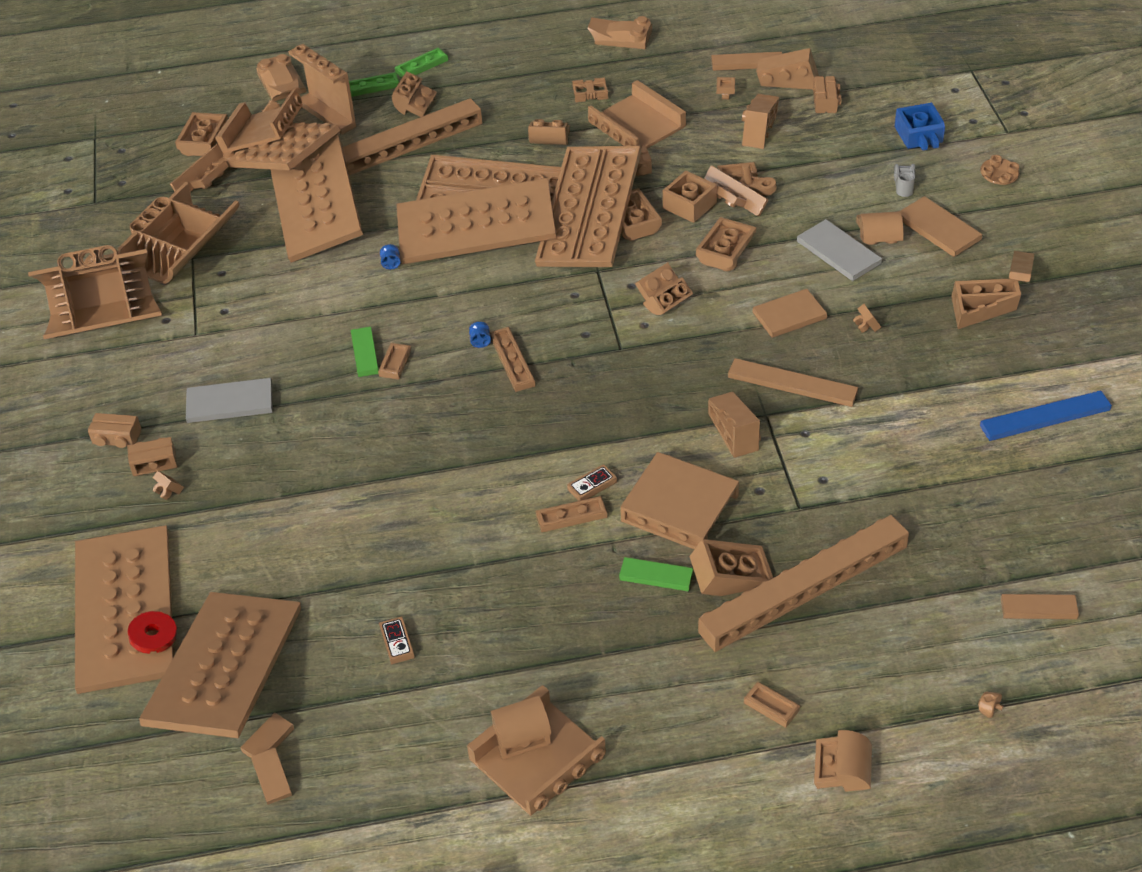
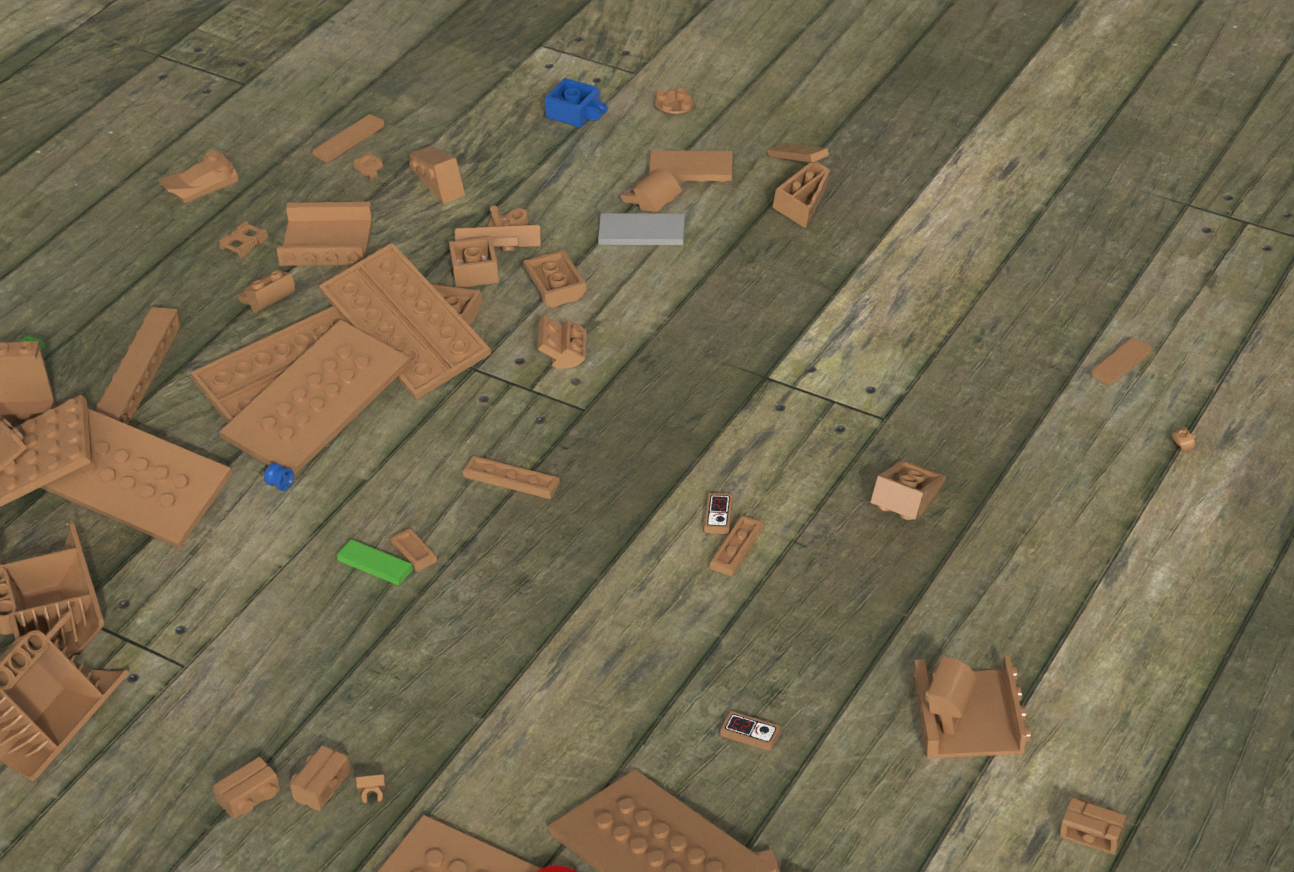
camera: 50 degrees left, 5 degrees down
light grey tile [186,378,272,423] -> none
medium nougat brick [392,71,437,117] -> none
bright green tile [395,48,448,78] -> none
blue wheel [469,322,491,348] -> none
bright green tile [619,557,693,591] -> none
medium nougat panel [621,452,739,549] -> none
medium nougat brick [698,515,909,652] -> none
medium nougat wedge [708,392,761,458] -> none
medium nougat tile [717,162,758,181] -> none
medium nougat tile [728,358,858,407] -> none
medium nougat tile [744,682,800,728] -> none
medium nougat tile [753,289,827,338] -> none
medium nougat wedge [756,48,819,89] -> none
medium nougat brick [813,76,841,113] -> none
medium nougat brick [814,730,872,792] -> none
medium nougat tile [853,304,881,333] -> none
light grey piece [894,164,915,197] -> none
blue tile [980,390,1112,441] -> none

